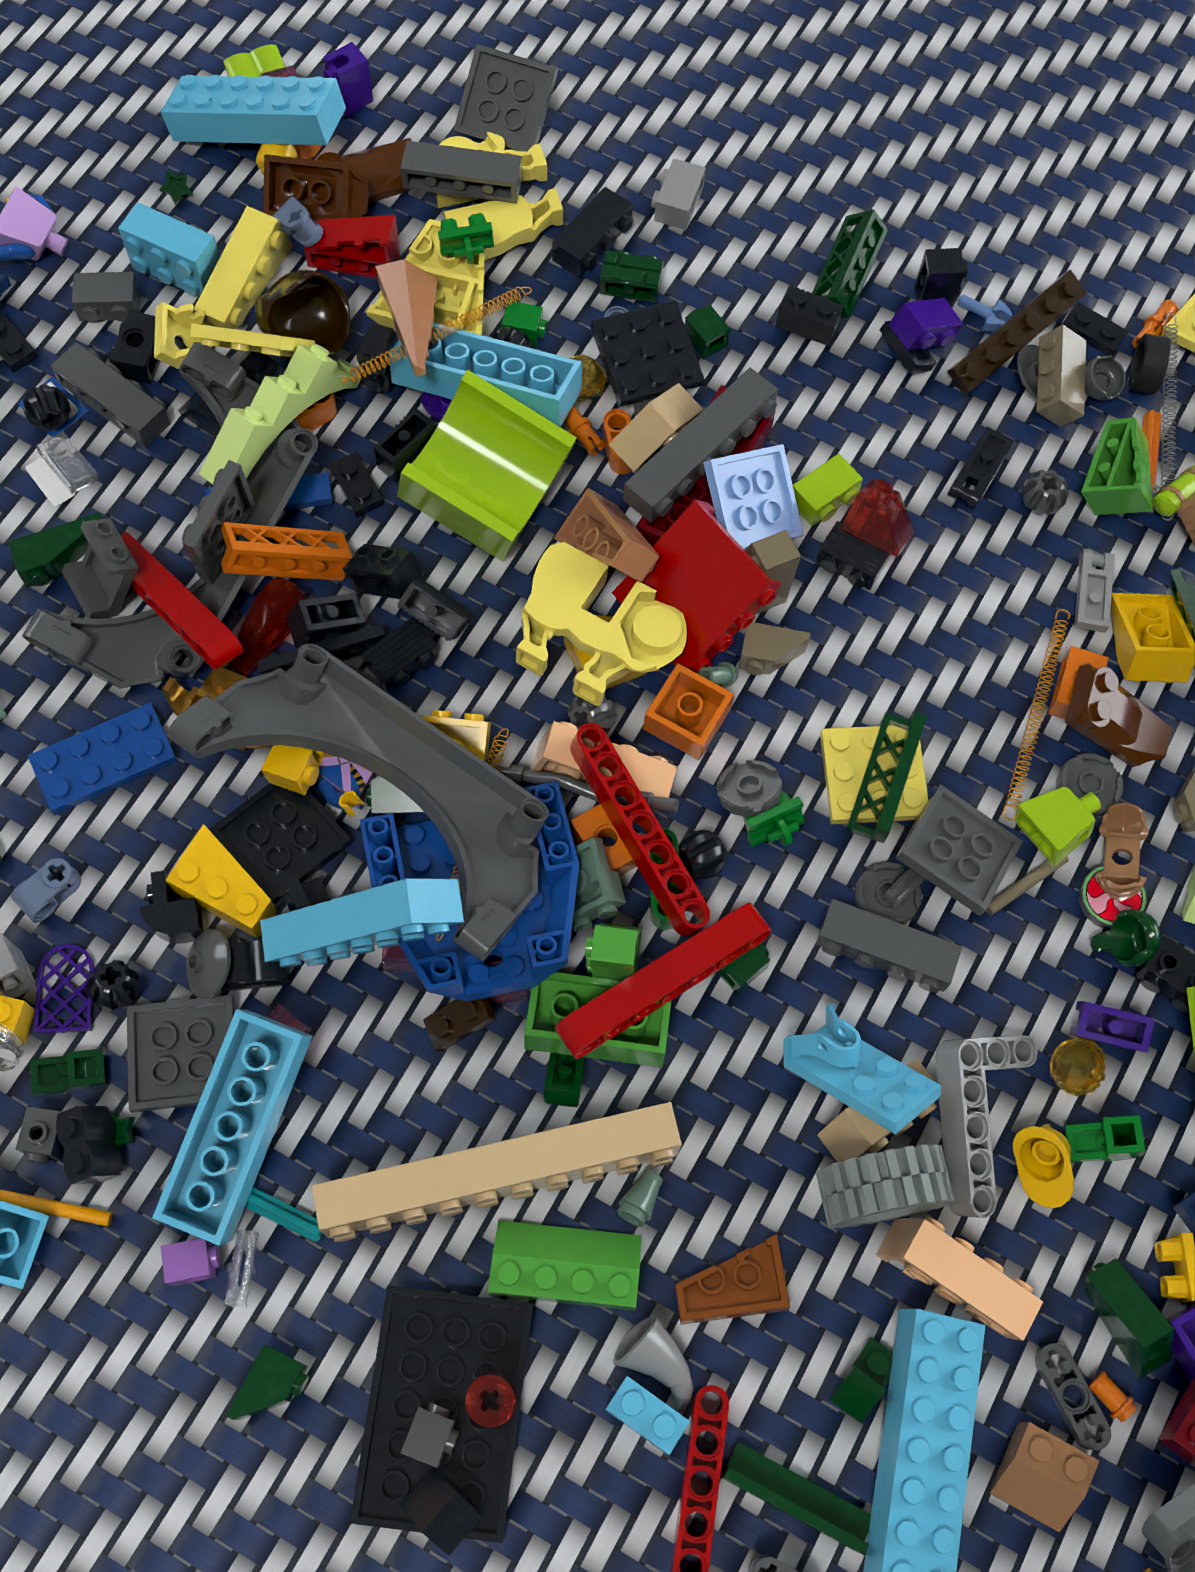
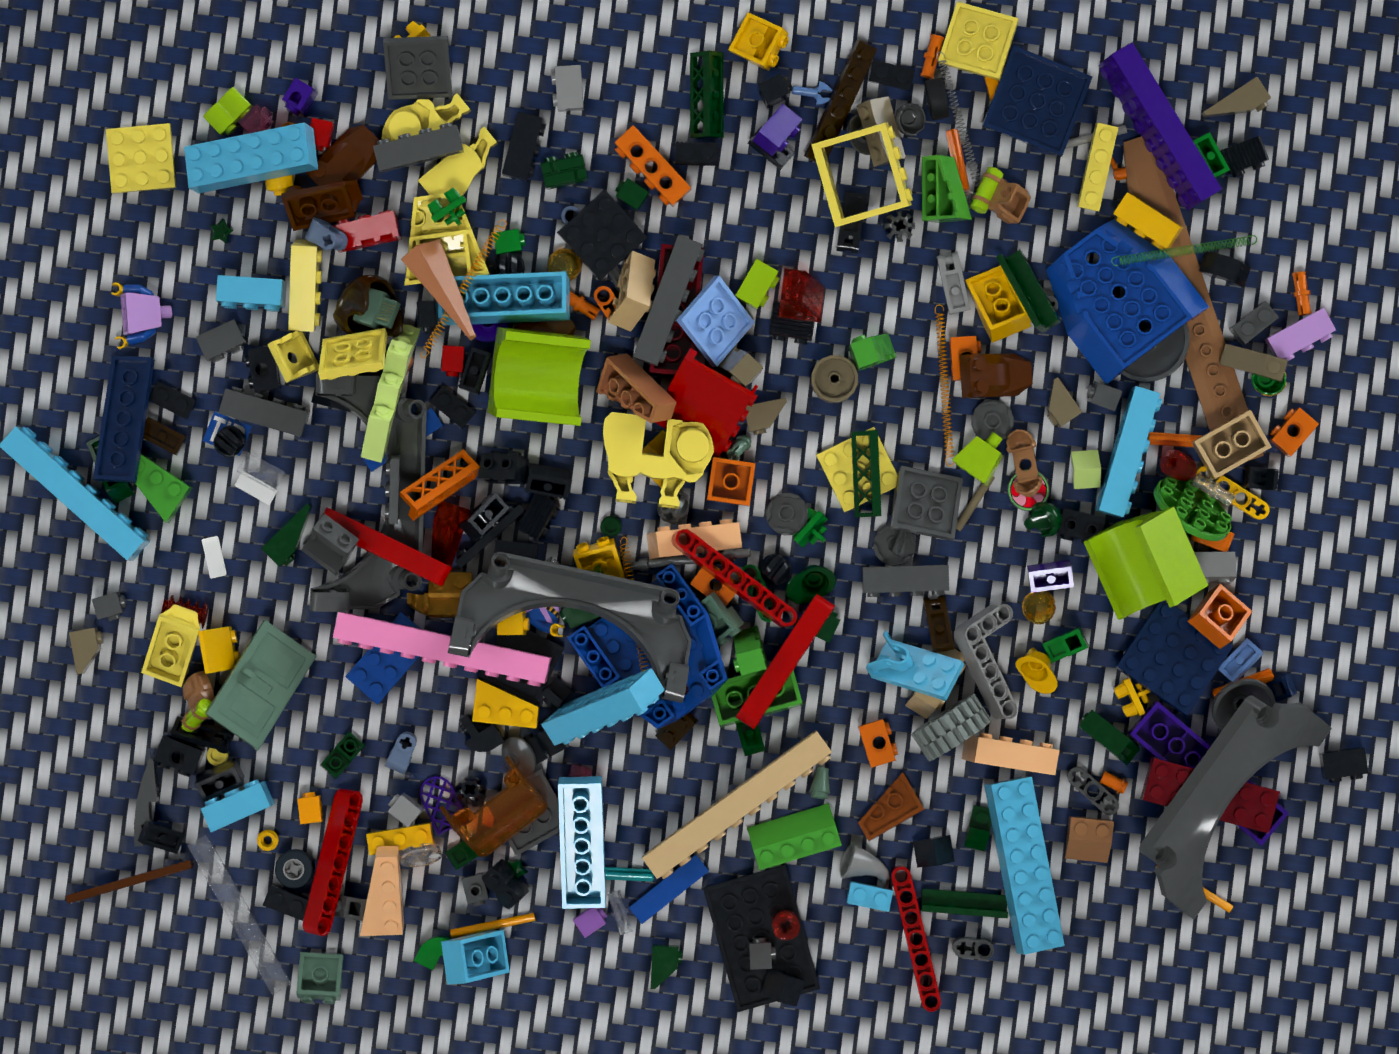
camera: 15 degrees left, 20 degrees up
none -> light yellow plate [106,123,176,194]
none -> red brick [310,118,335,152]
none -> bright pink brick [333,612,552,687]
none -> sand green piece [353,287,401,329]
none -> clear orange windscreen [440,755,547,857]
none -> red brick [441,345,466,377]
none -> dark green plate [600,516,622,537]
none -> orange brick [614,125,691,207]
none -> blue tile [629,854,709,924]
none -> yellow plate [728,12,789,71]
none -> dark green piece [786,565,836,604]
none -> light yellow window [811,122,913,227]
none -> dark tan wheel [811,355,858,403]
none -> bright green wedge [848,334,897,372]
none -> orange brick [858,719,898,768]
none -> black piece [913,835,955,868]
none -> dark brown plate [923,595,954,652]

